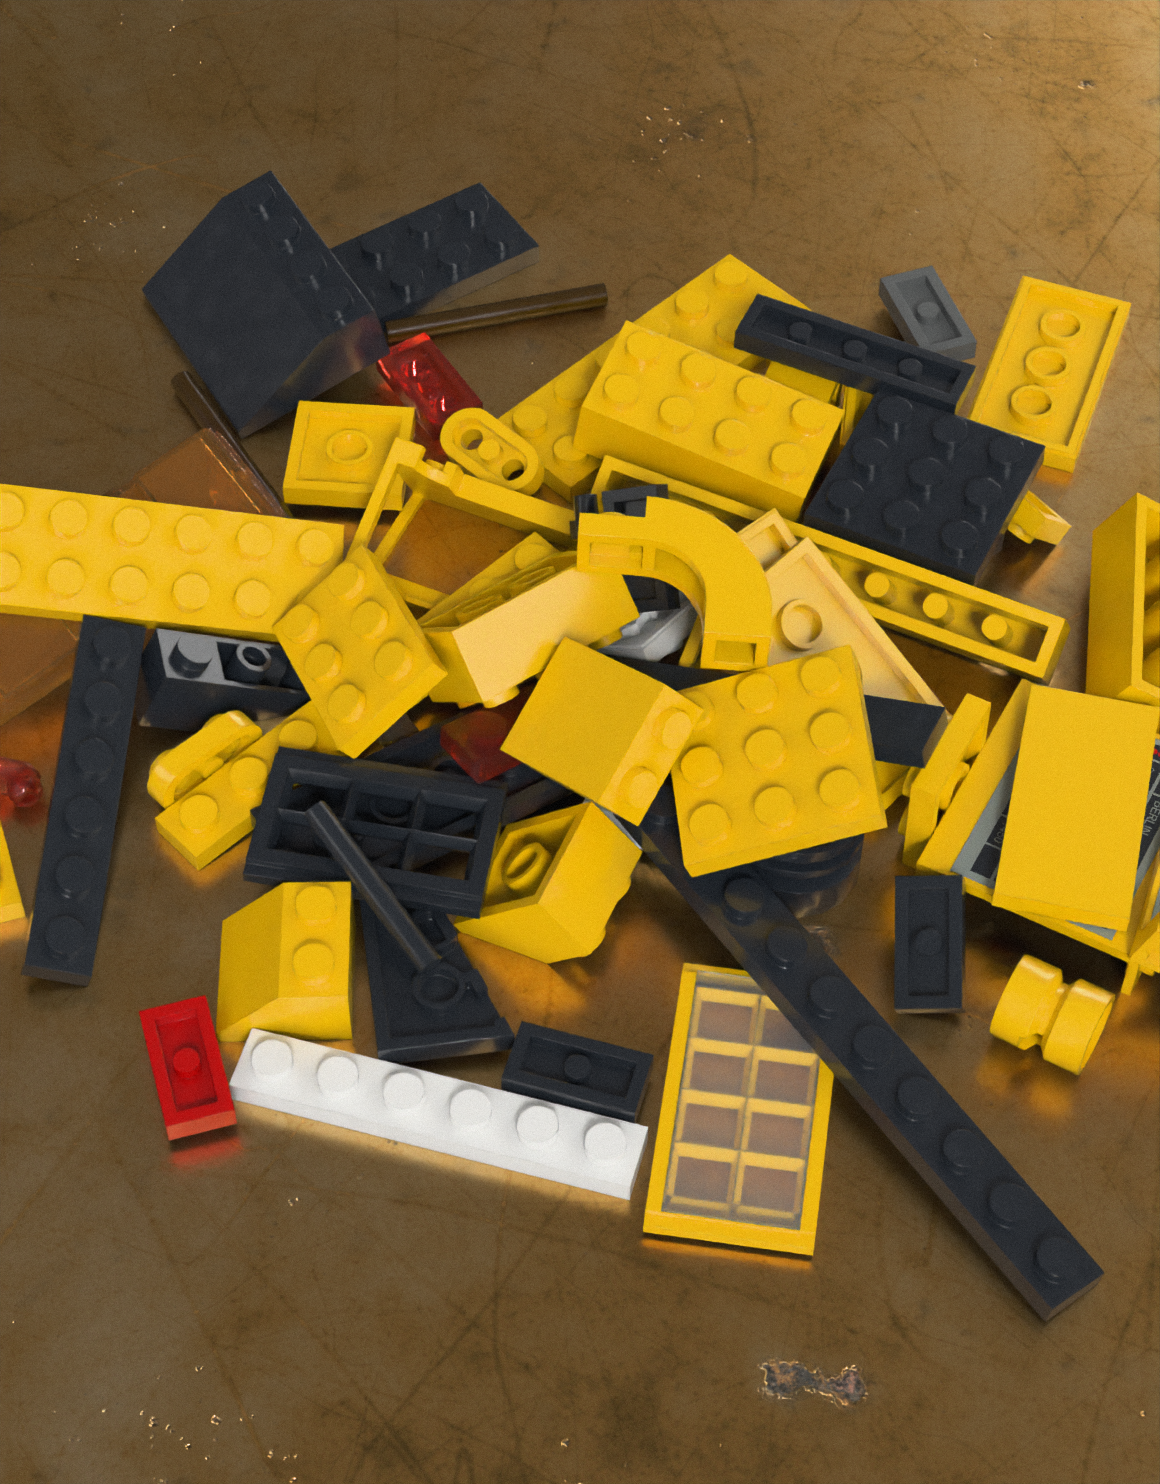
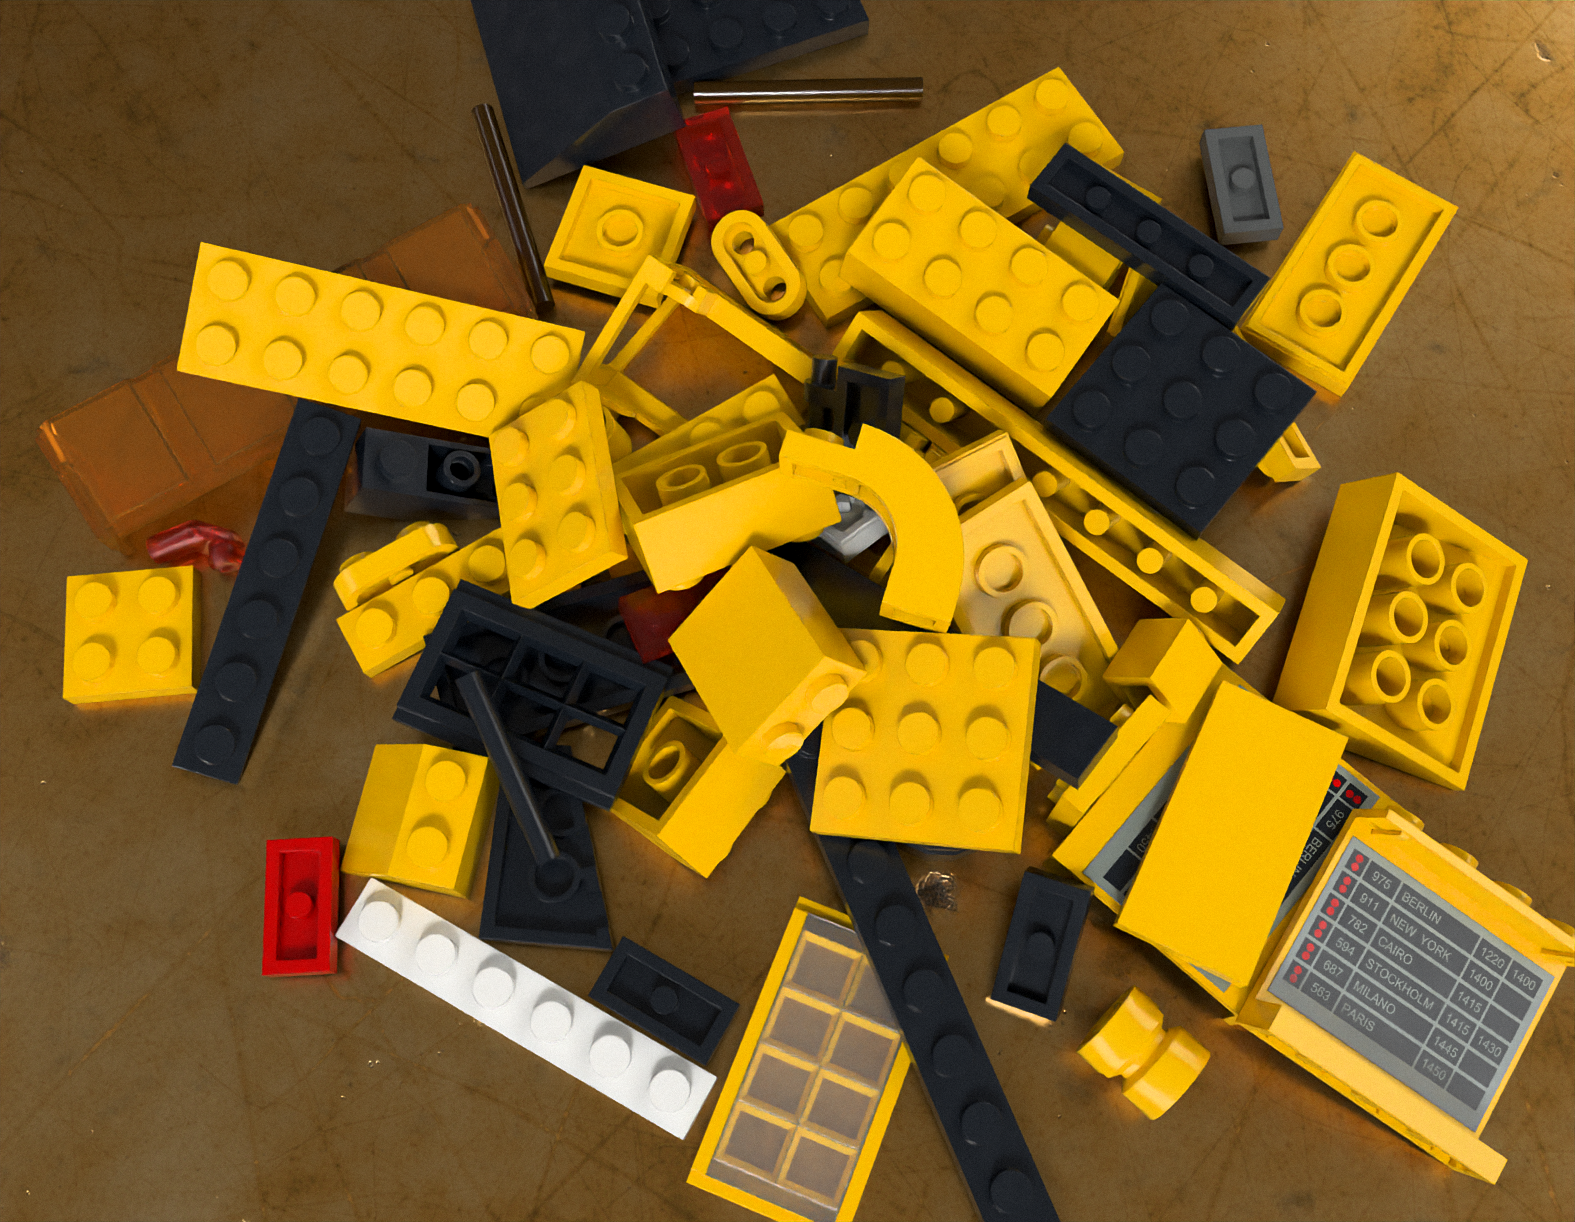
camera: 15 degrees right, 20 degrees up
none -> yellow brick [1102,618,1223,723]

